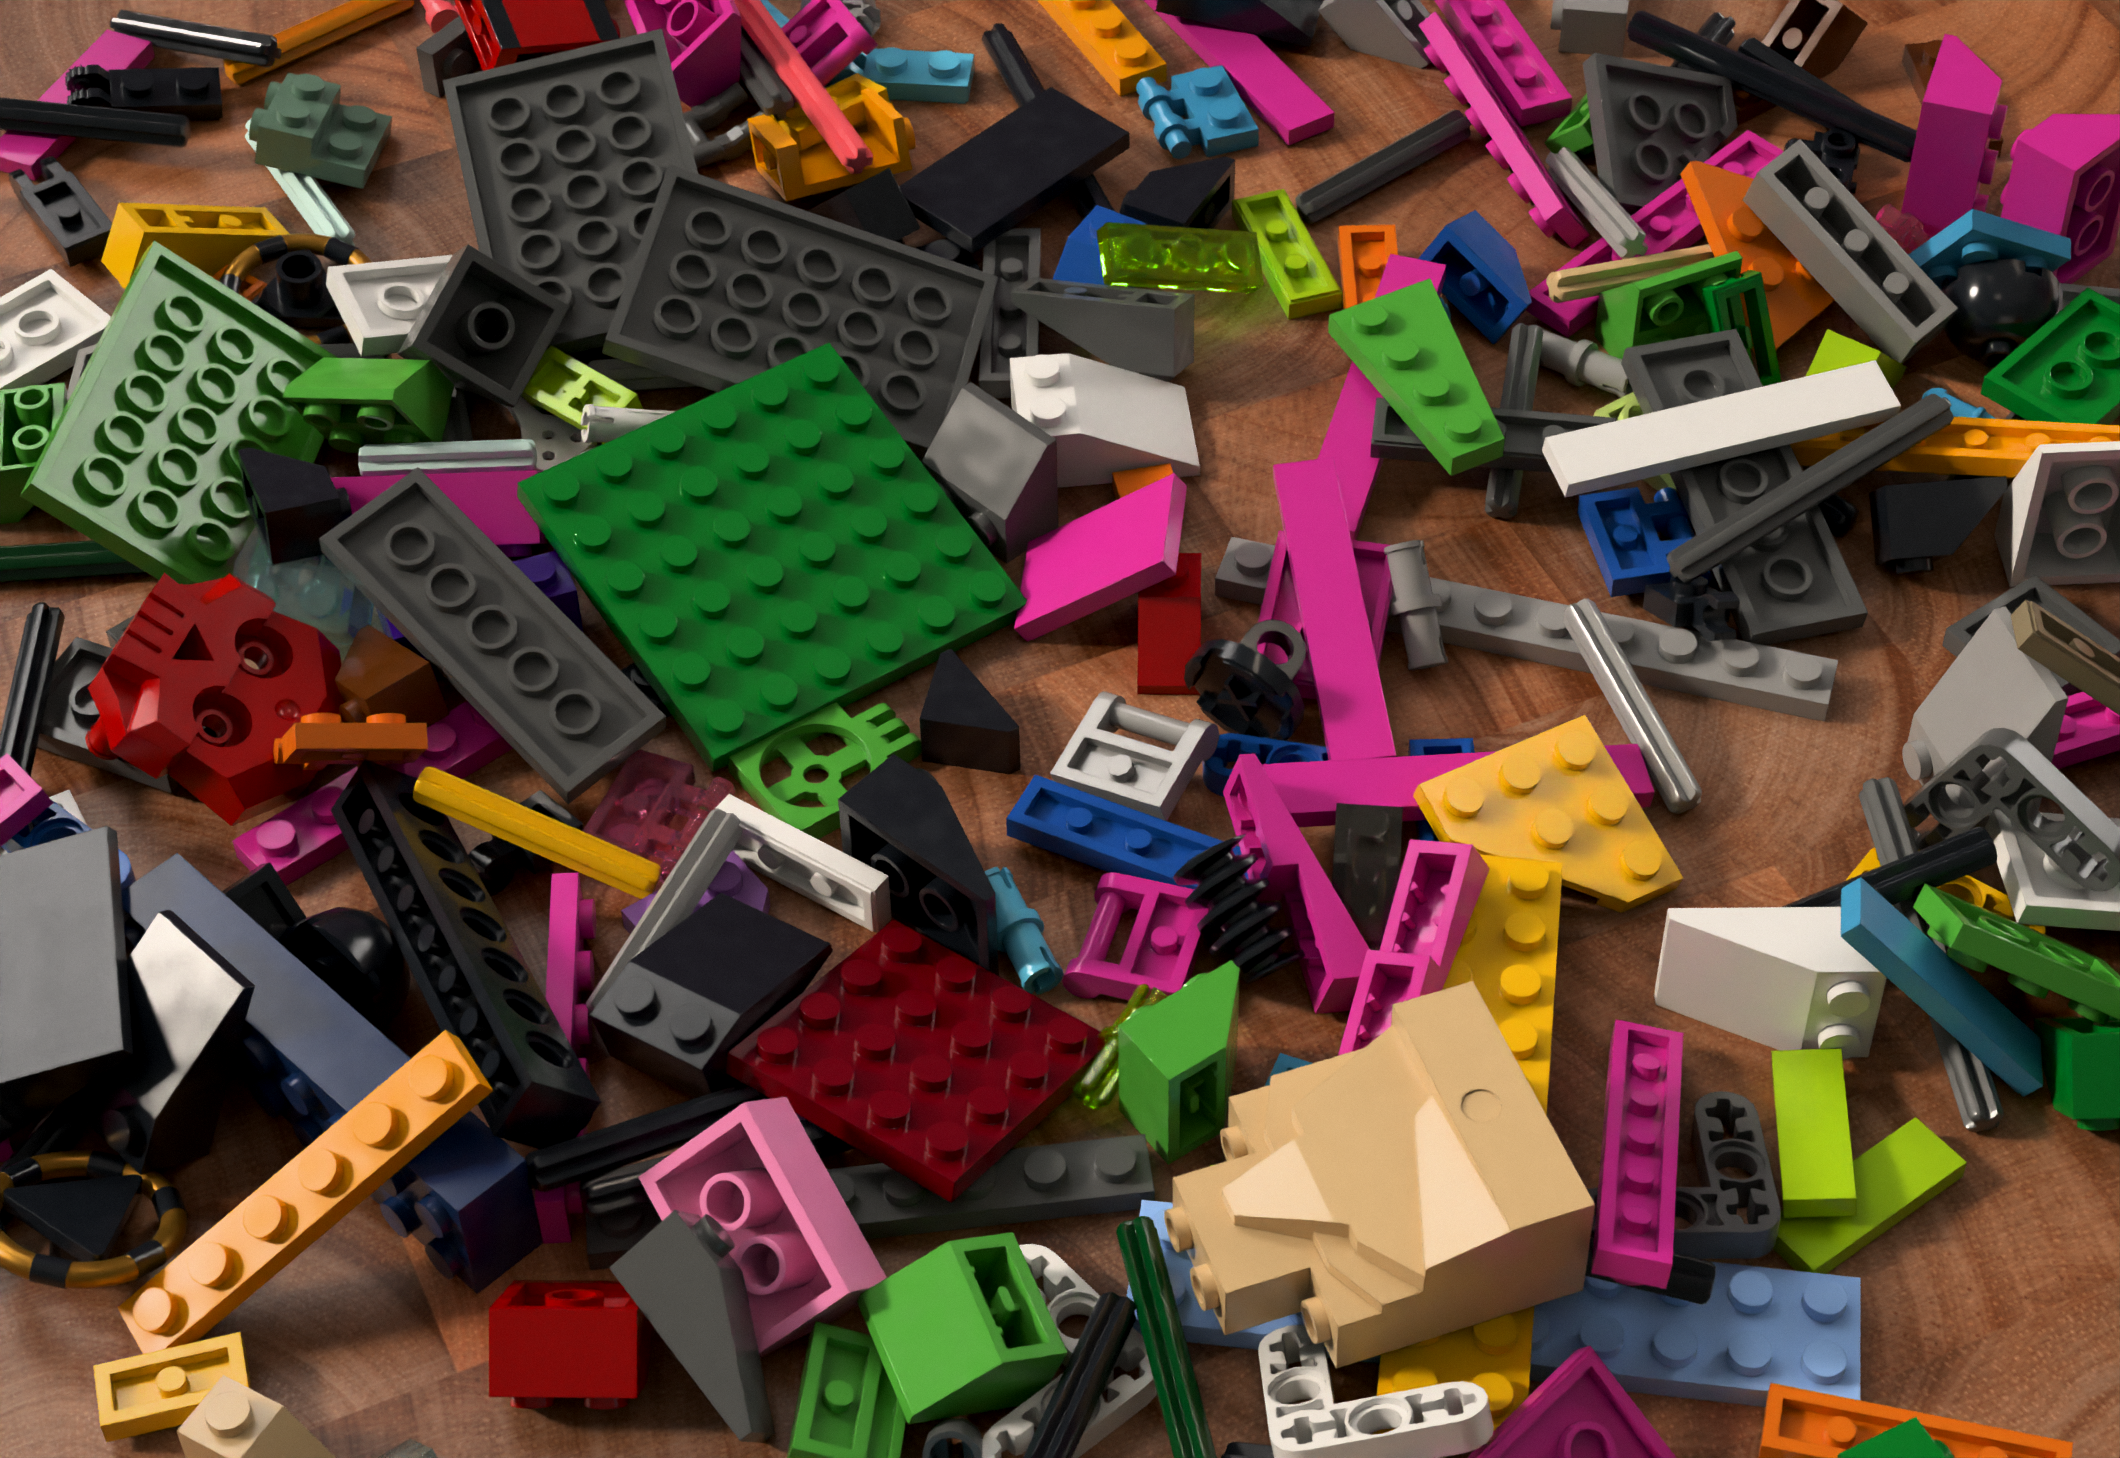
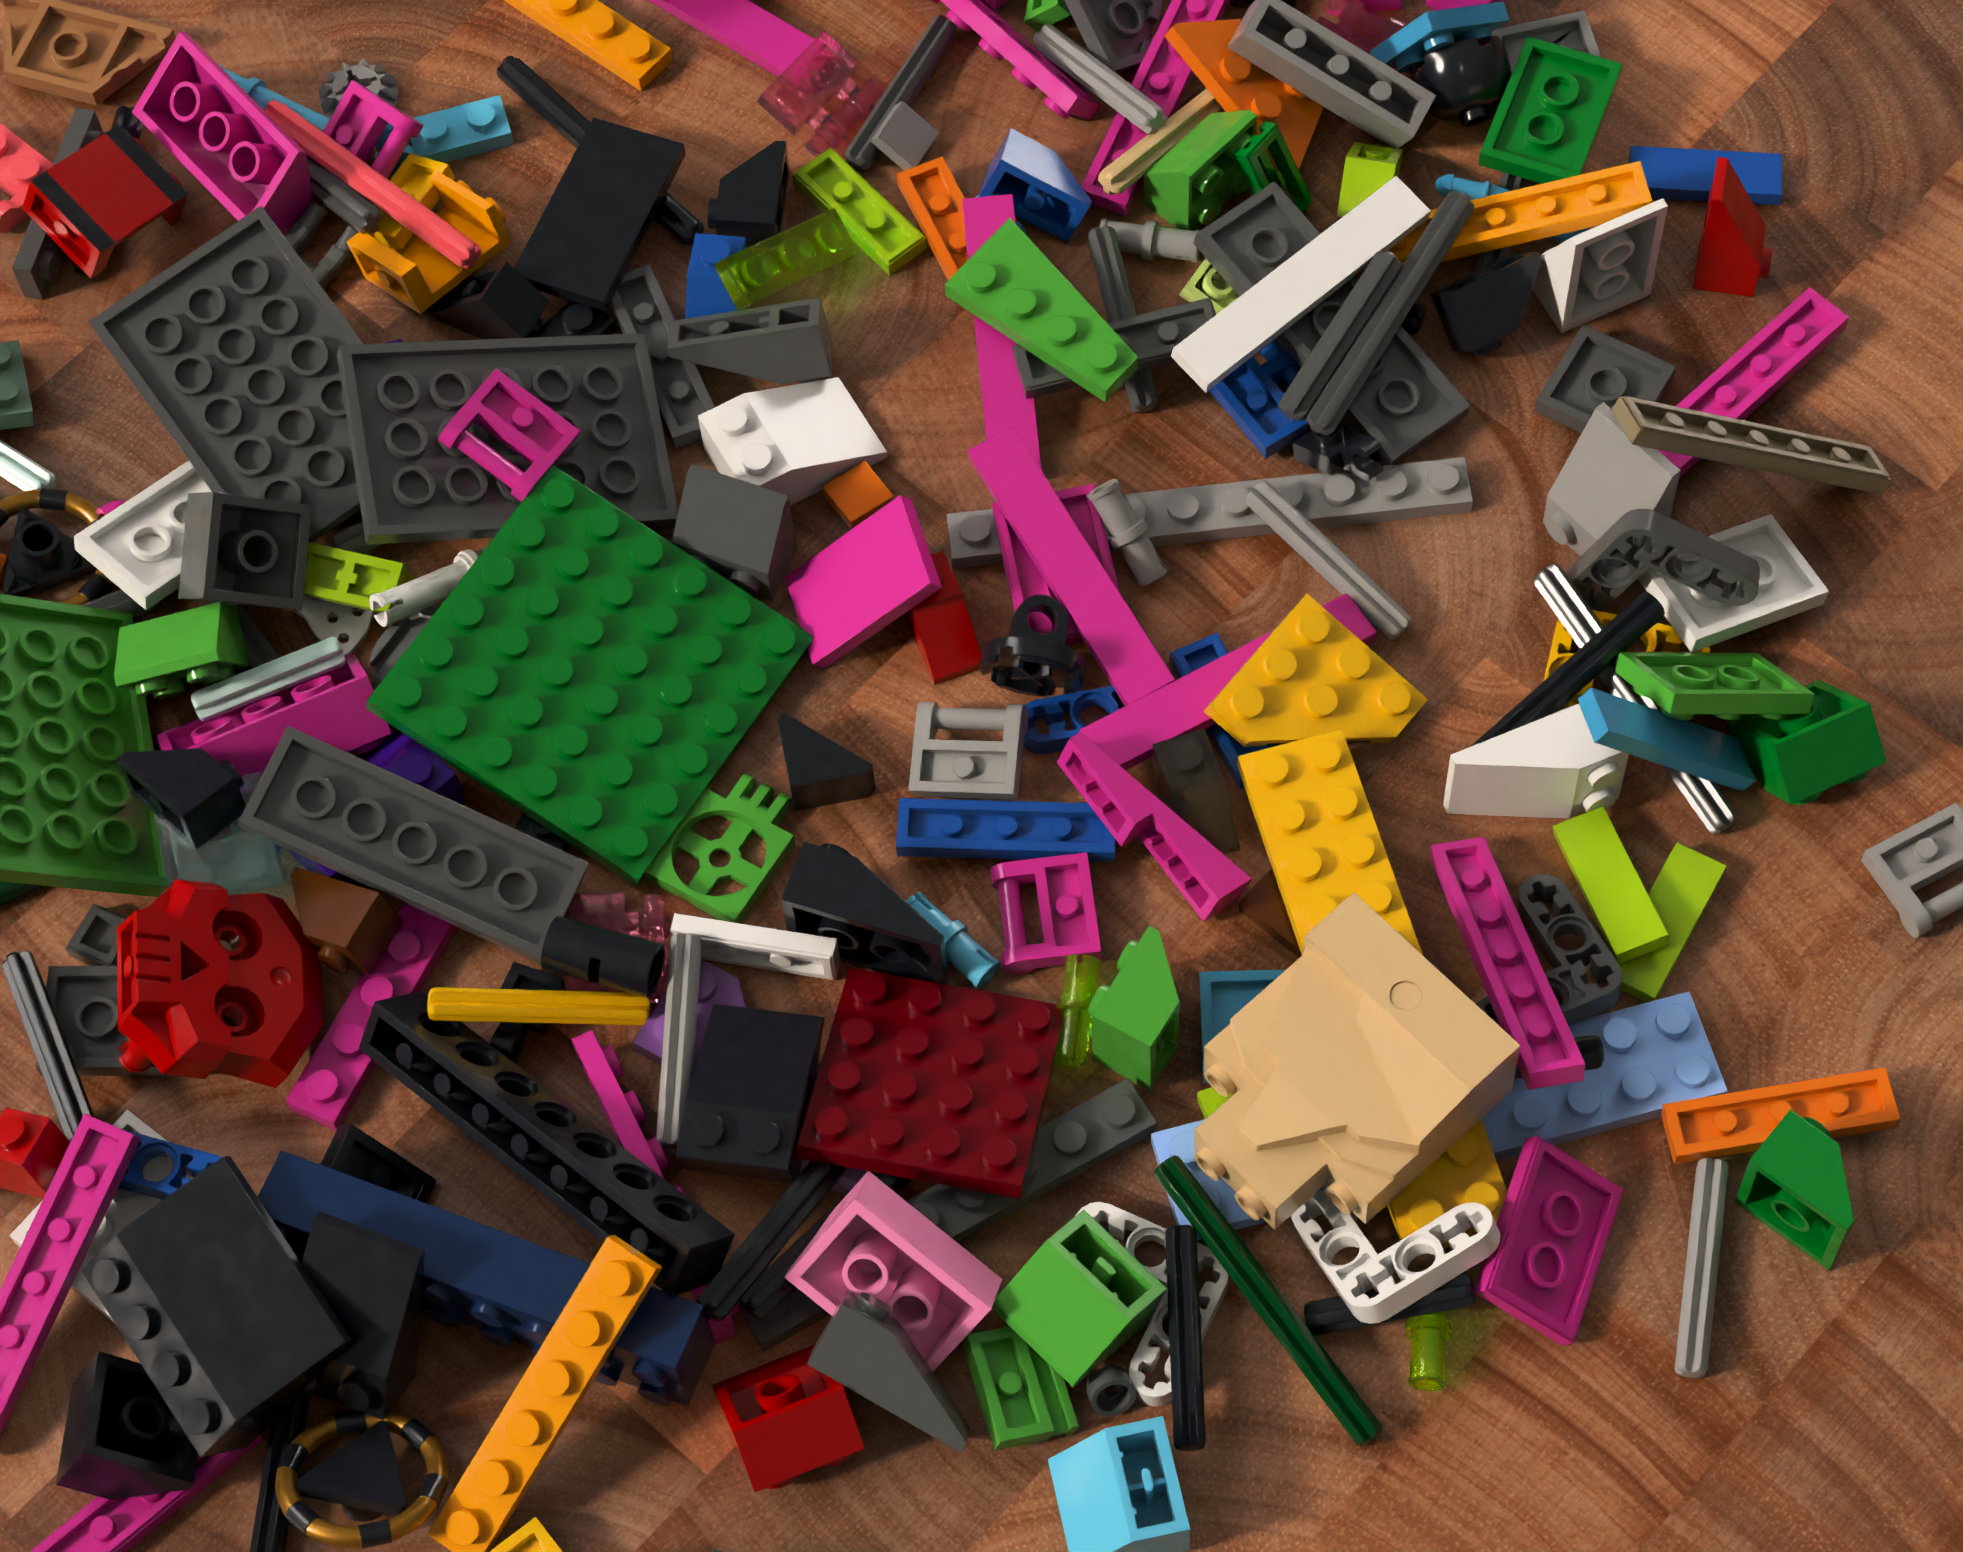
camera: 20 degrees left, 15 degrees up
orange plate [273,713,428,770] -> none
black cylinder [278,907,411,1031] -> none
dark azure plate [1136,65,1259,159] -> none
black piece [1173,834,1306,984] -> none
dark pink slope [1338,839,1490,1056] -> none
none -> dark pink plate [438,368,580,502]
none -> black pin [541,916,665,998]
none -> clear pink plate [757,31,883,157]
none -> light grey tile [870,101,939,171]
none -> dark grey axle [1278,251,1402,421]

